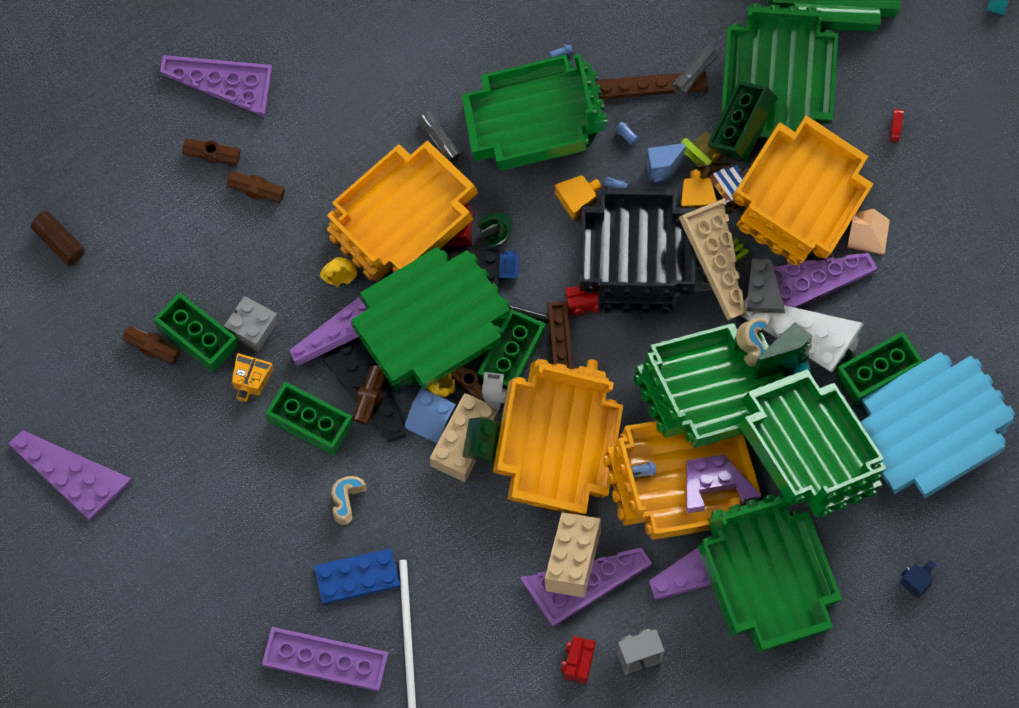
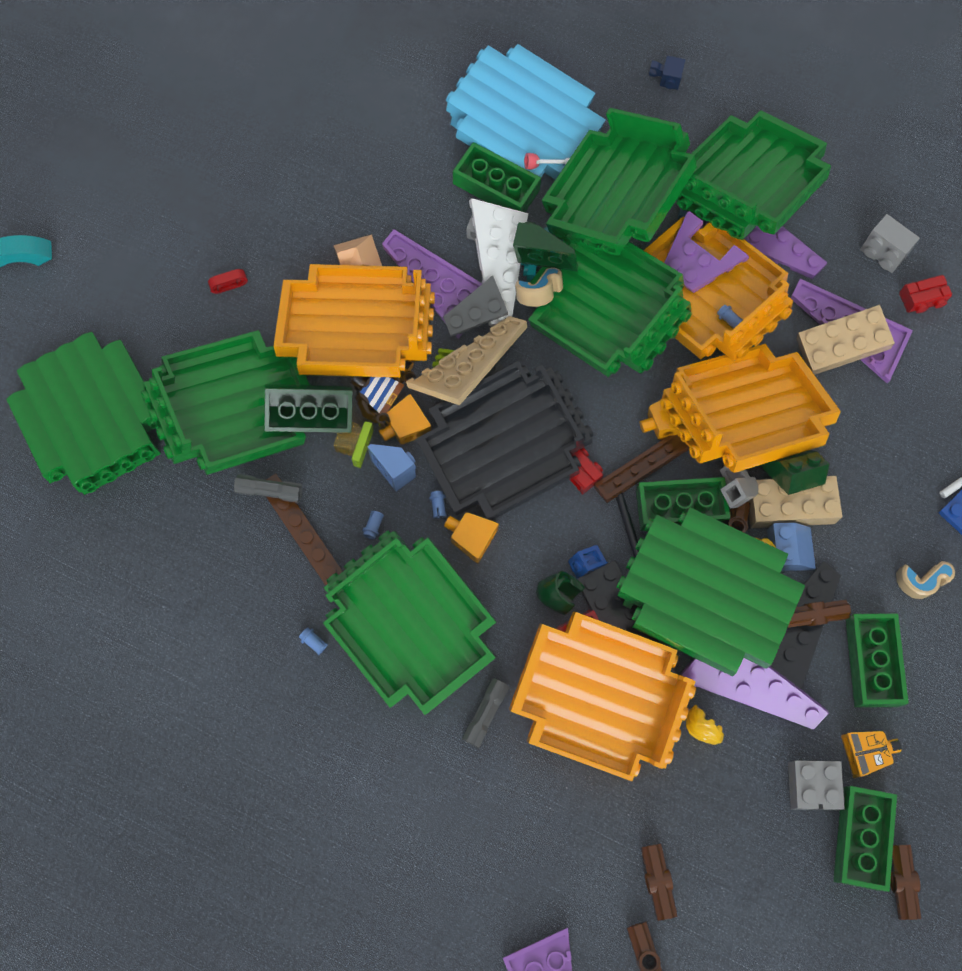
camera: 120 degrees left, 5 degrees up
none -> hinge [524,153,570,170]

